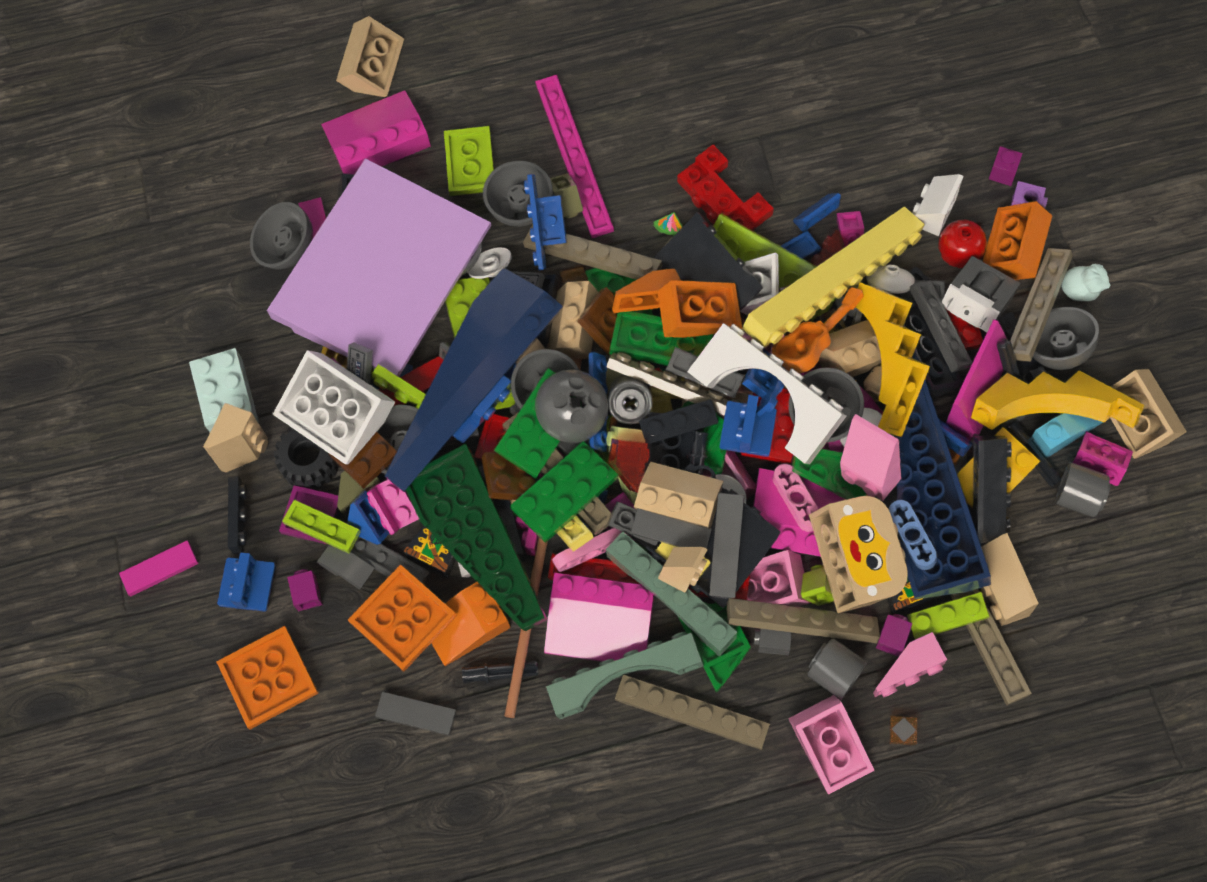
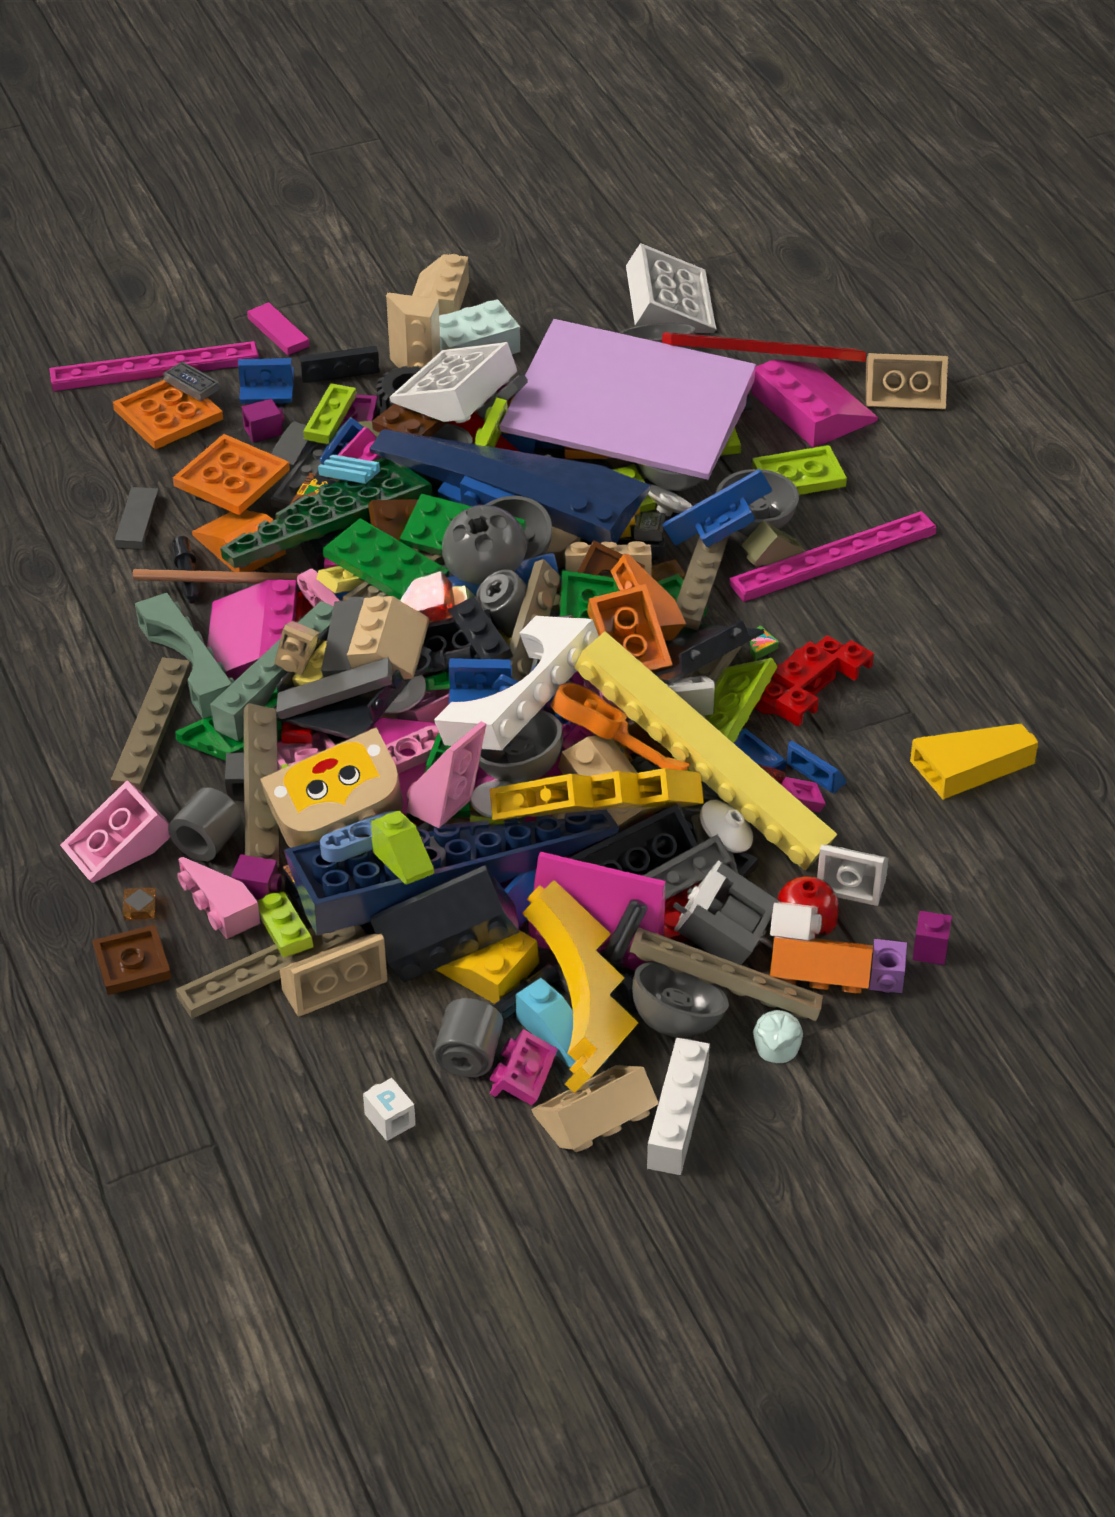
camera: 75 degrees right, 25 degrees down
none -> dark pink tile [49,341,259,391]
none -> reddish brown plate [92,924,171,995]
none -> tile [163,361,220,402]
none -> medium azure tile [318,454,380,484]
none -> white brick [363,1078,416,1141]
none -> lime slope [371,810,434,885]
none -> tan slope [412,254,469,316]
none -> white slope [626,243,716,333]
none -> white brick [647,1038,710,1175]
none -> red tile [662,332,866,362]
none -> white brick [770,902,822,940]
none -> yellow slope [910,724,1038,800]

